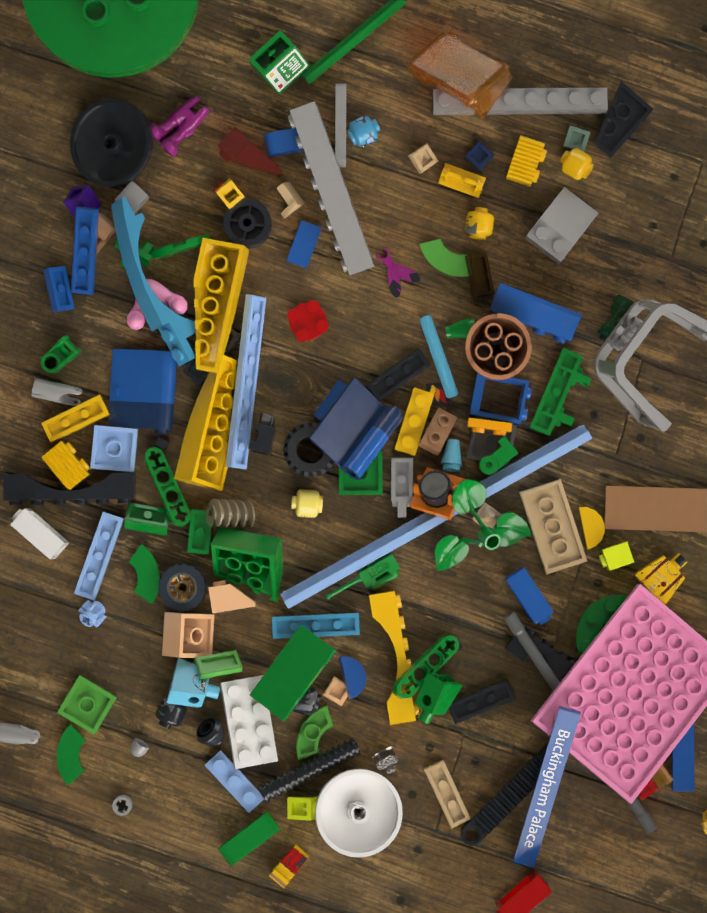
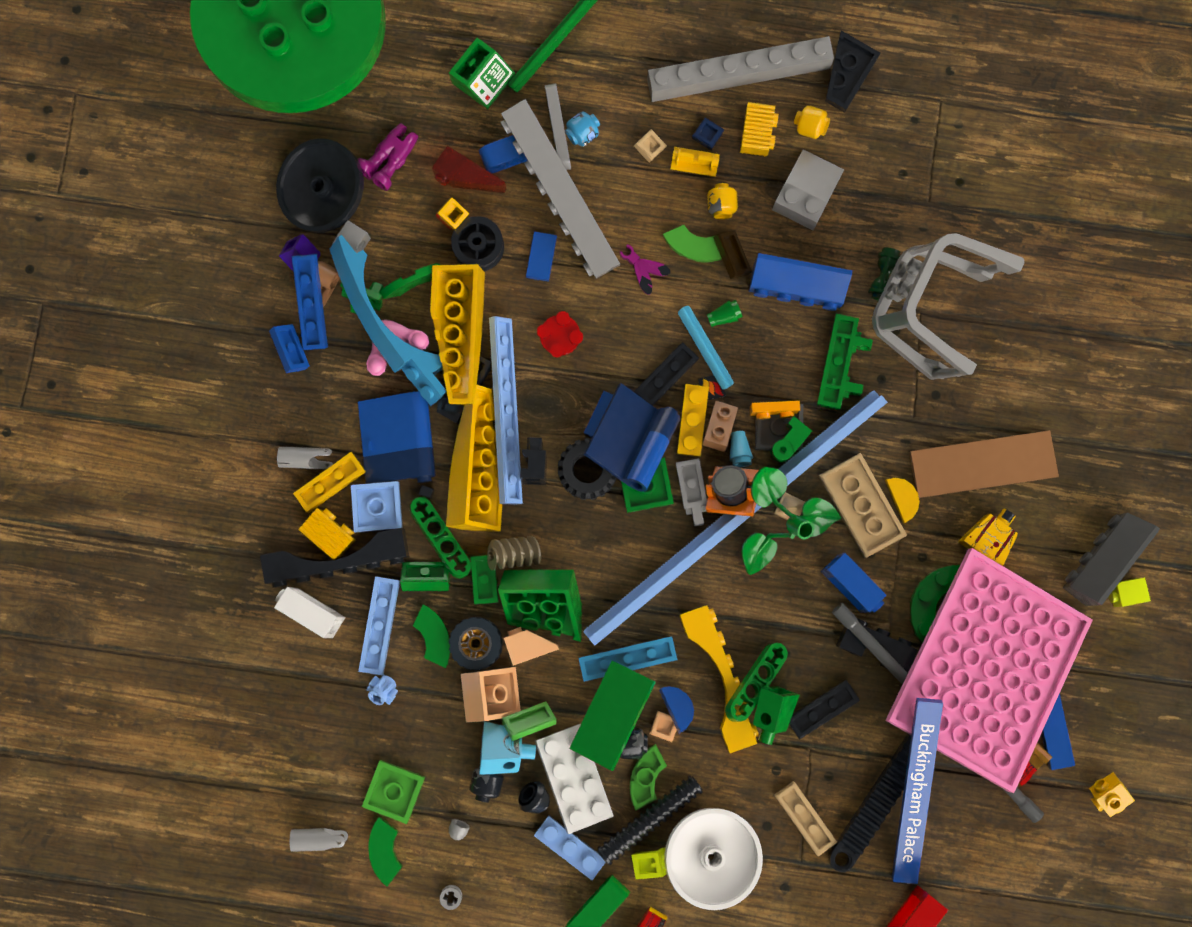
camera: 15 degrees left, 5 degrees down
green piece [41,334,82,374] -> none
tan tile [277,181,305,219] -> none
light yellow head [291,489,323,518] -> none
green piece [325,552,400,599] -> none
clear smoke tile [372,746,399,775] -> none
clear orange windscreen [406,31,513,119] -> none
nougat cone [465,313,532,380] -> none
blue window [469,373,532,425] -> none
sand green plate [563,125,591,151] -> none
neon yellow brick [599,542,634,571] -> none

